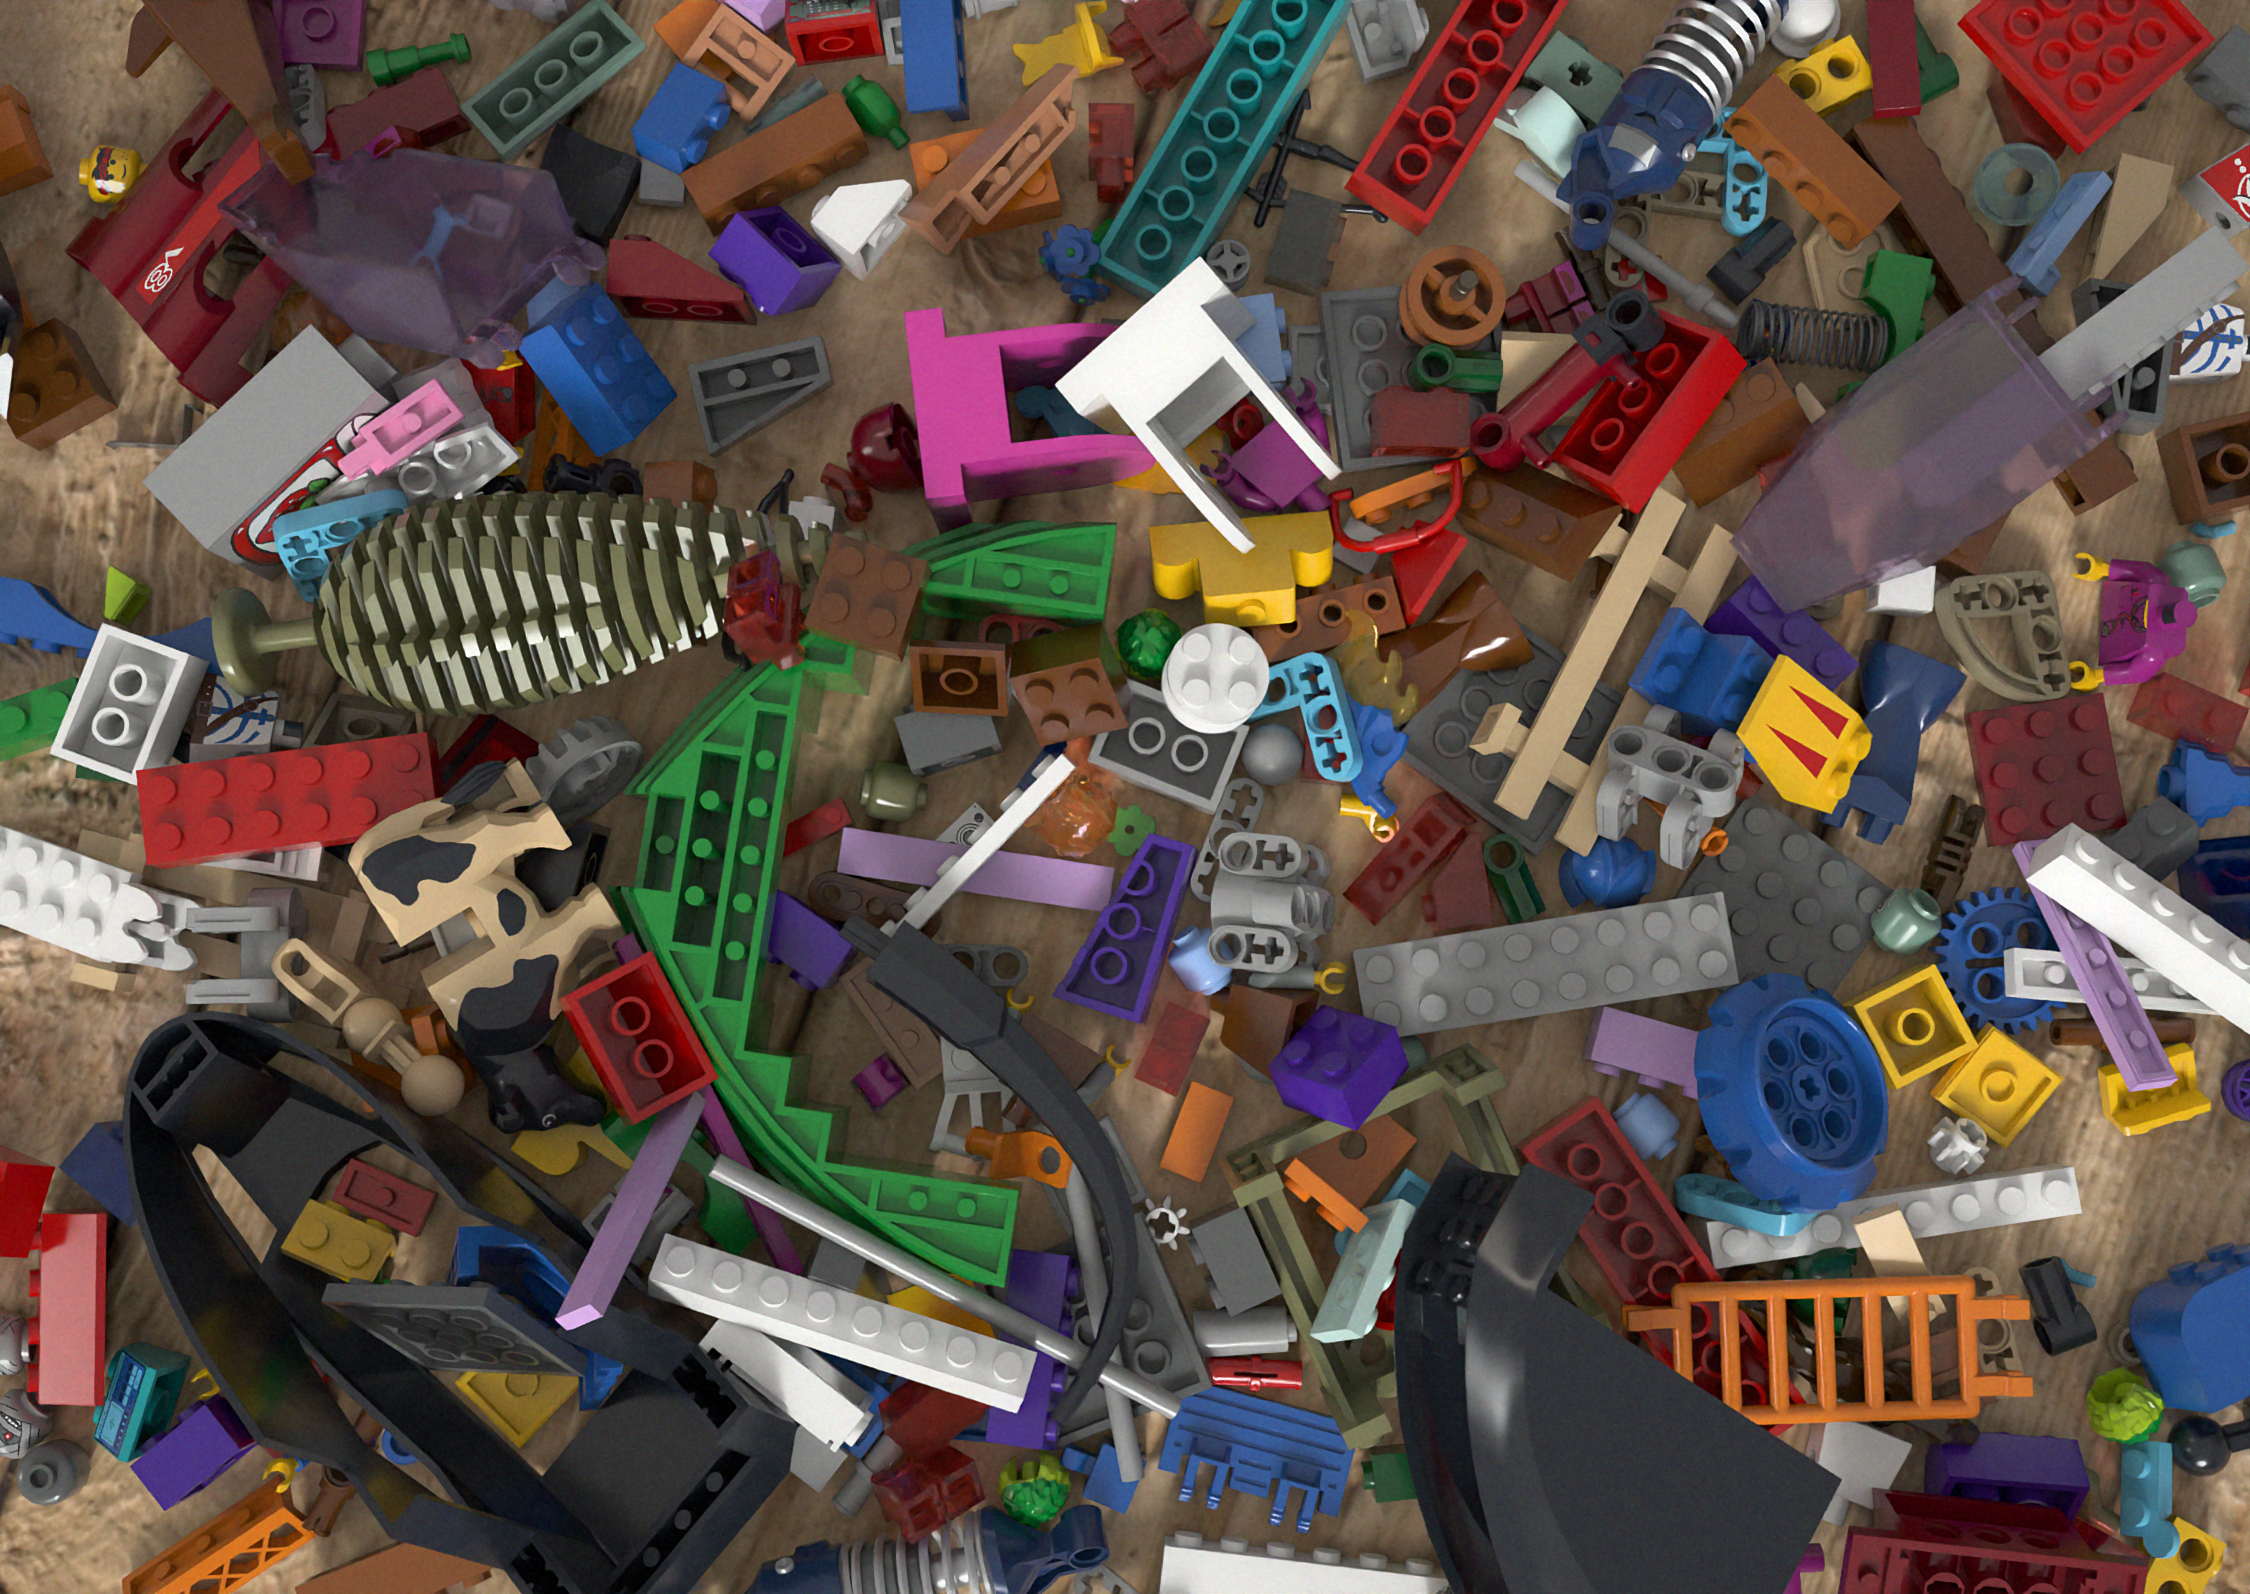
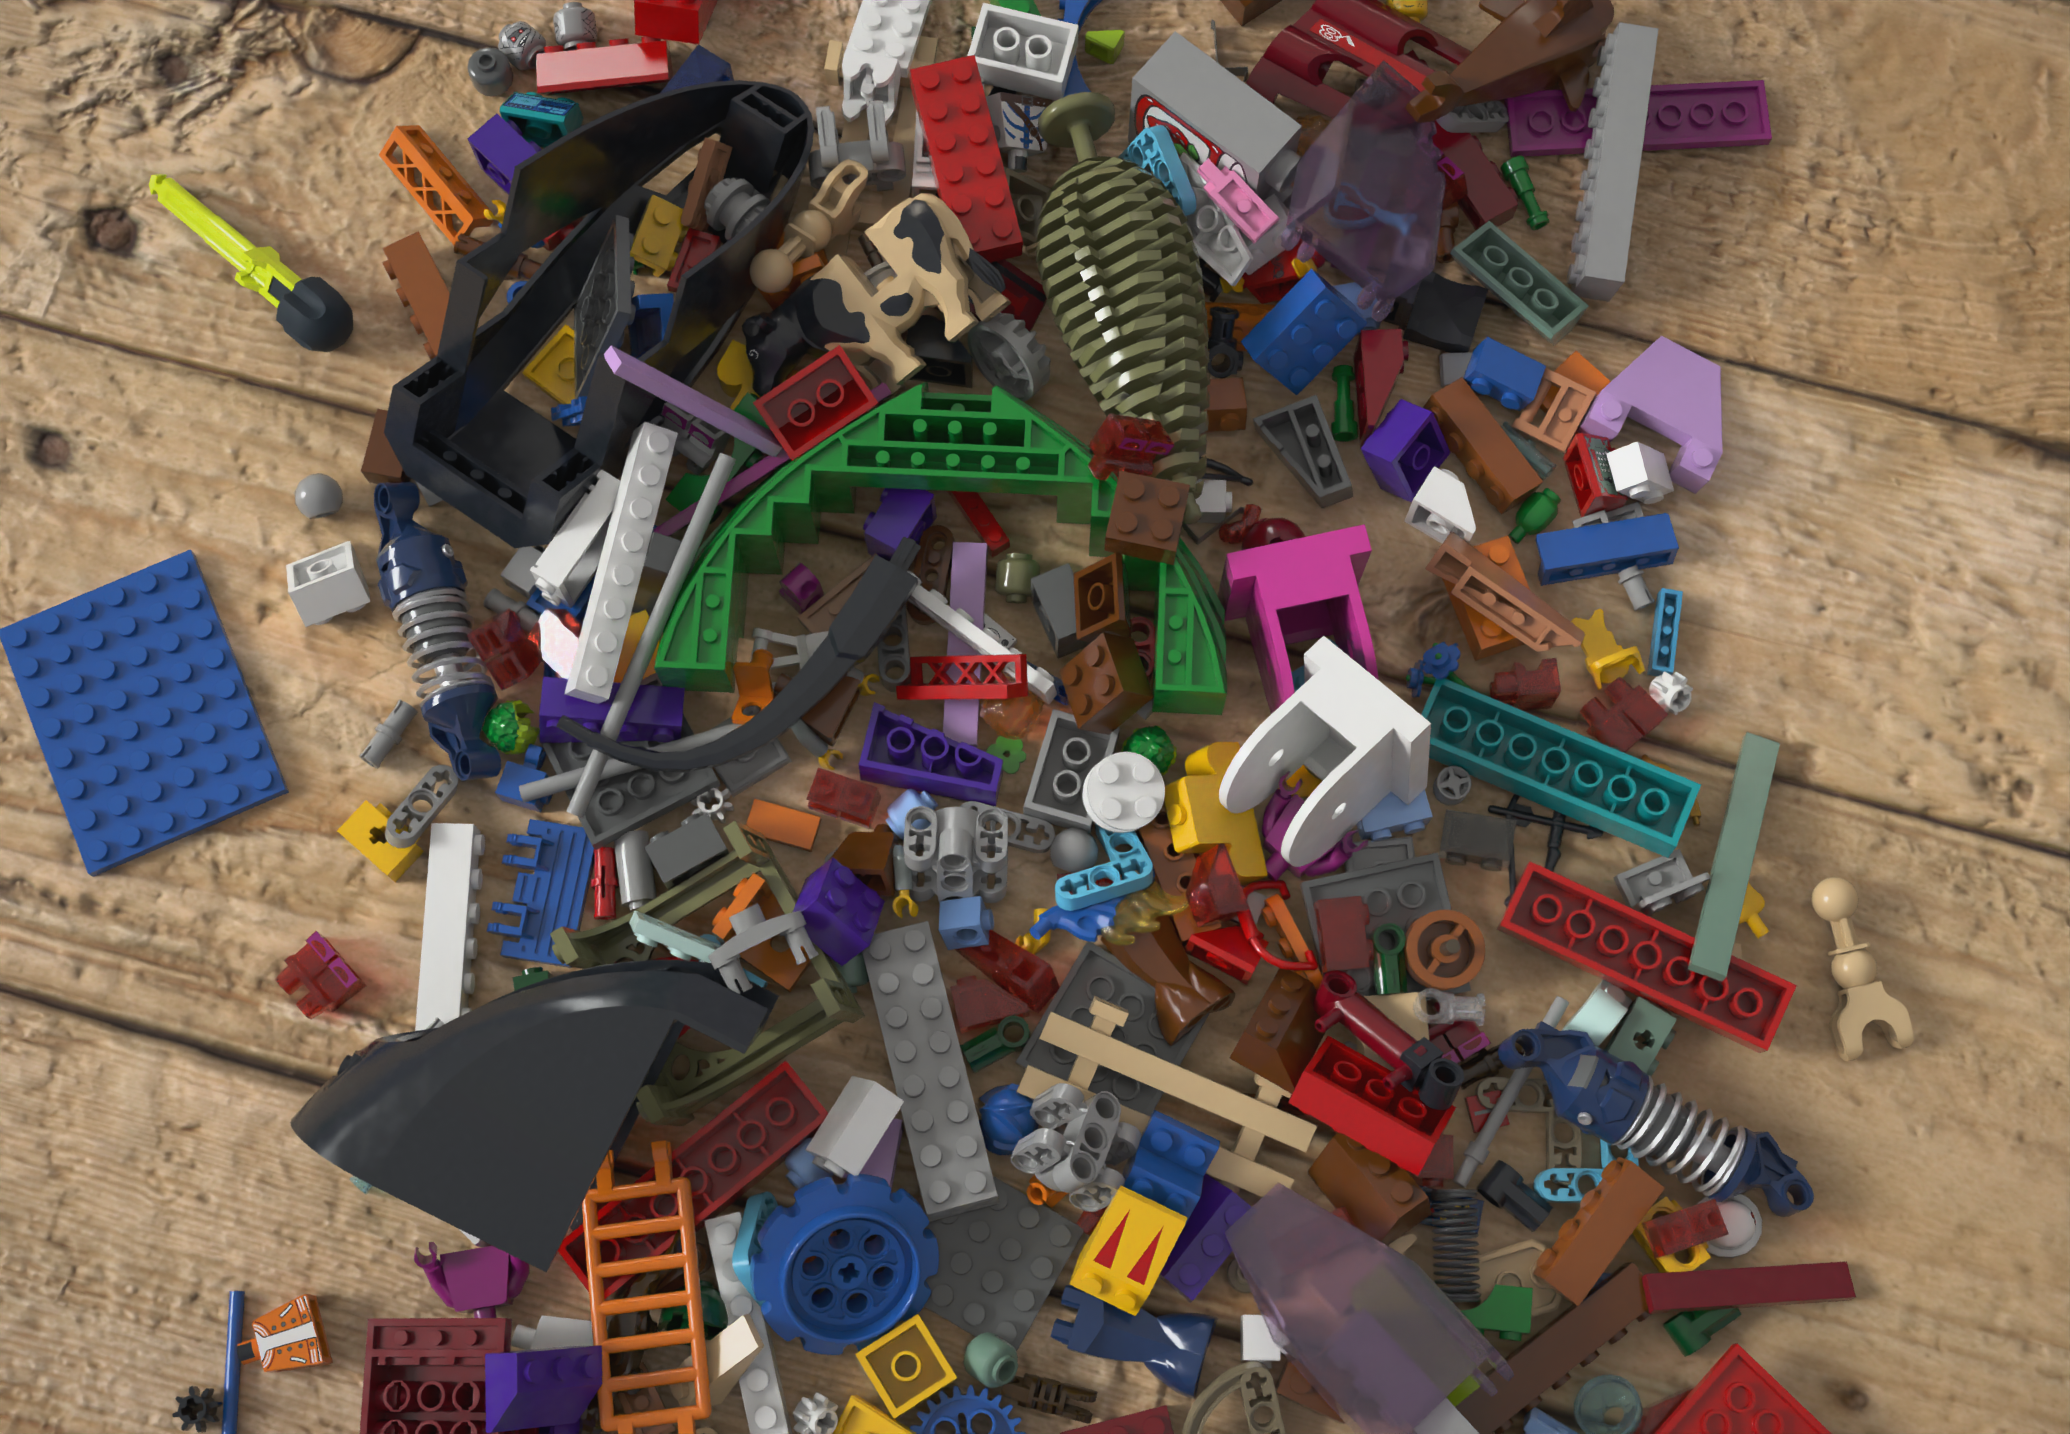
camera: 85 degrees right, 10 degrees down
none -> dark purple slope [485,1345,602,1433]
none -> nougat hinge [681,137,733,232]
none -> light grey piece [704,178,771,241]
none -> light grey connector [708,903,819,994]
none -> white brick [806,1076,904,1178]
none -> red fence [896,654,1028,700]
none -> medium blue brick [939,896,994,950]
none -> clear red slope [1185,843,1250,928]
none -> green piece [1331,365,1358,442]
none -> clear connector [1413,988,1486,1026]
none -> clear red hips [1642,1199,1729,1258]

